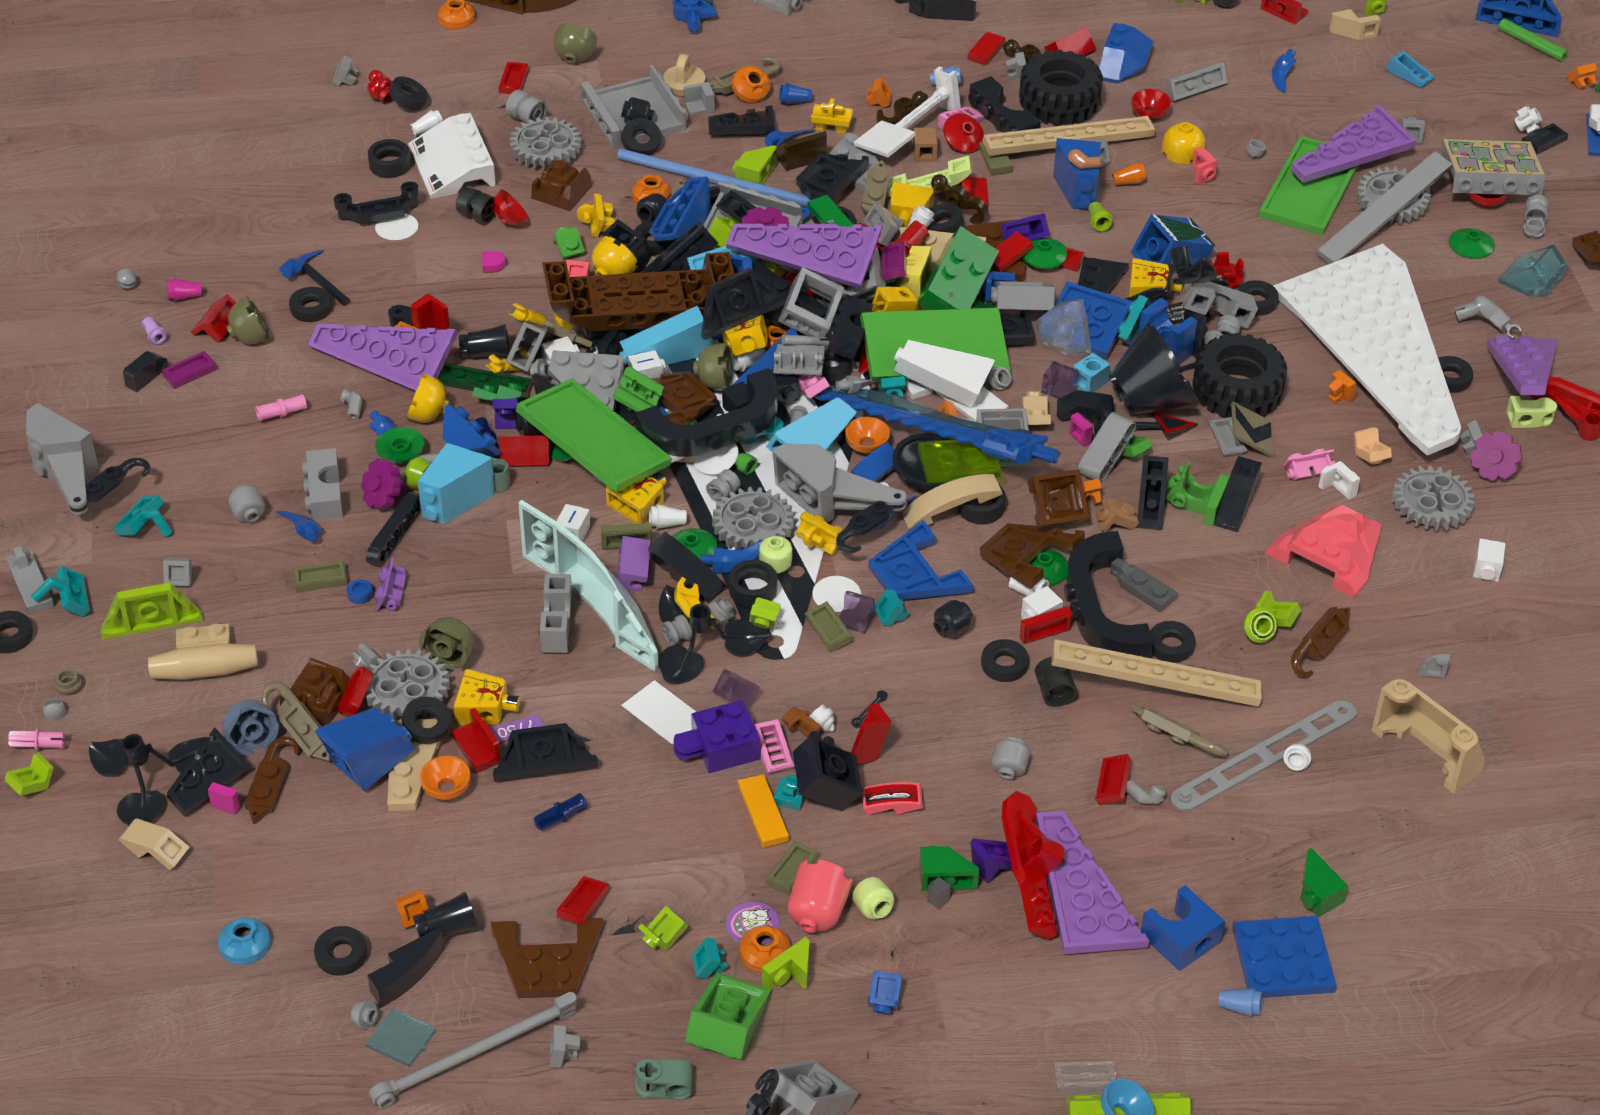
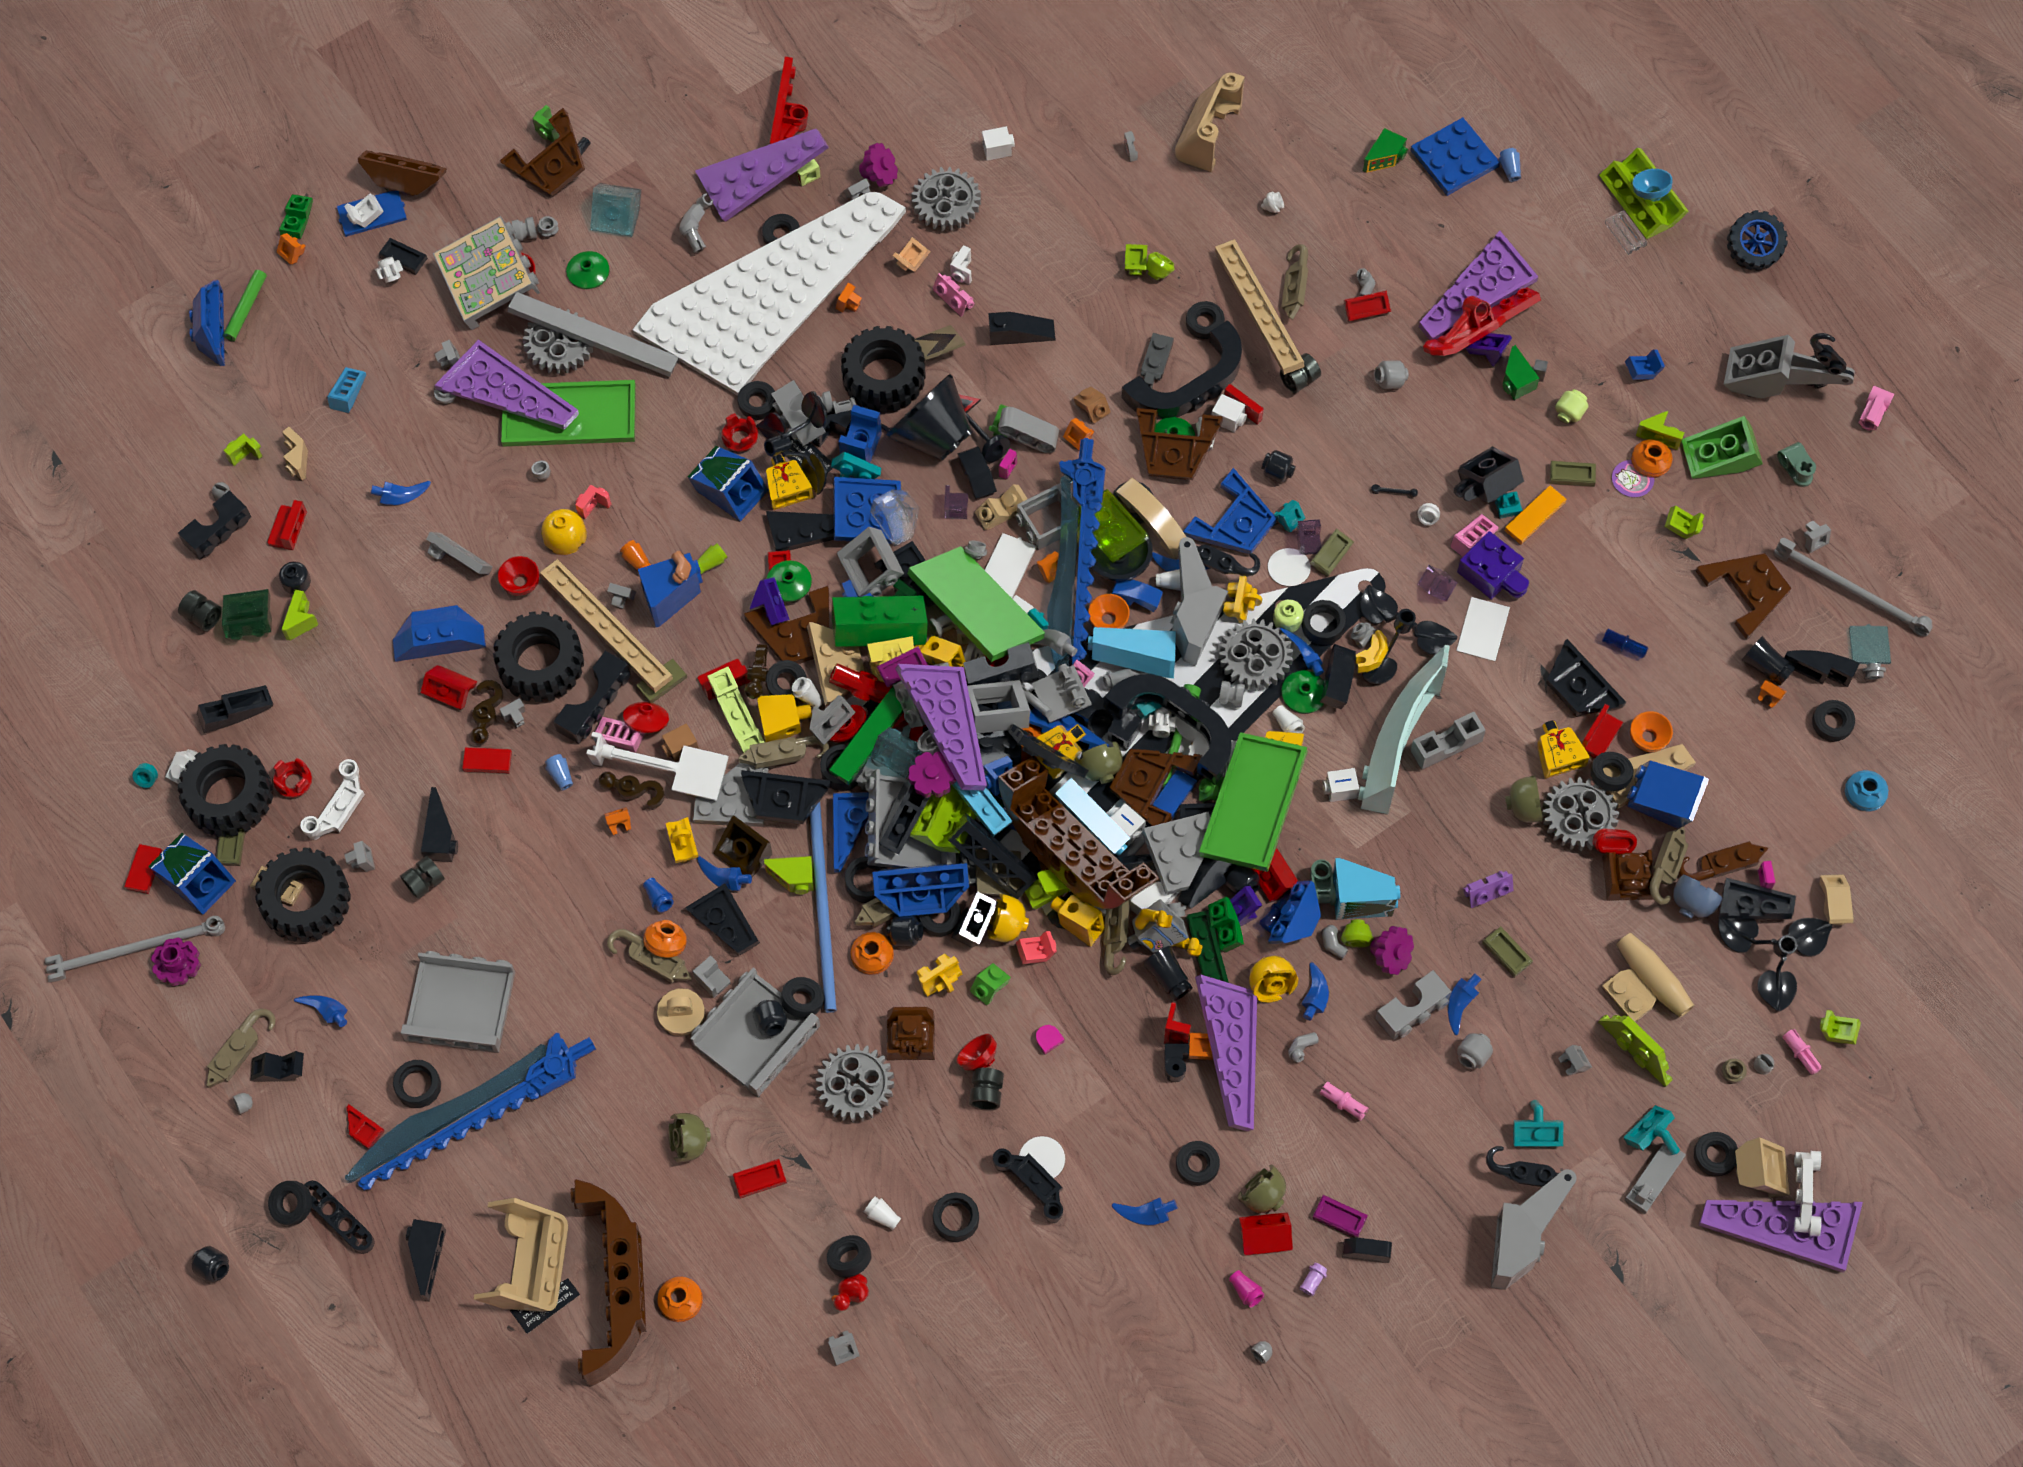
camera: 115 degrees left, 20 degrees up
black bar [302,264,350,306] -> none
blue tile [347,579,373,604] -> none
light grey plate [352,643,379,670] -> none
black beam [366,492,421,567] -> none
green dish [375,427,425,463] -> none
white piece [408,113,496,199] -> none
medium lavender sticker [489,714,544,742] -> none
light grey wheel [506,89,547,124] -> none
red tile [557,876,609,925] -> none
olive tile [601,523,652,550] -> none
bright green piece [613,366,664,412] -> none
medium lavender hinge [616,536,650,591] -> none
light grey wheel [661,615,692,646] -> none
teal tile [692,937,728,980] -> none
lime bracket [749,598,781,629] -> none
dark orange piece [782,706,821,738] -> none
coral cylinder [787,860,853,933] -> none
red panel [851,703,892,764] -> none
slope [862,782,923,815] -> none
white slope [893,340,995,408] -> none
black tyre [981,639,1029,682] -> none
red tile [991,231,1033,272] -> none
reddish brown brick [1027,469,1090,527] -> none
medium azure brick [1072,353,1111,392] -> none
black slope [1137,455,1169,530] -> none
blue piece [1141,885,1225,971] -> none
bright green tile [1165,462,1230,526] -> none
light grey piece [1170,701,1356,812] -> none
light grey tile [1208,417,1247,457] -> none
coral wedge [1266,503,1382,598] -> none
reddish brown plate [1291,607,1350,678] -> none

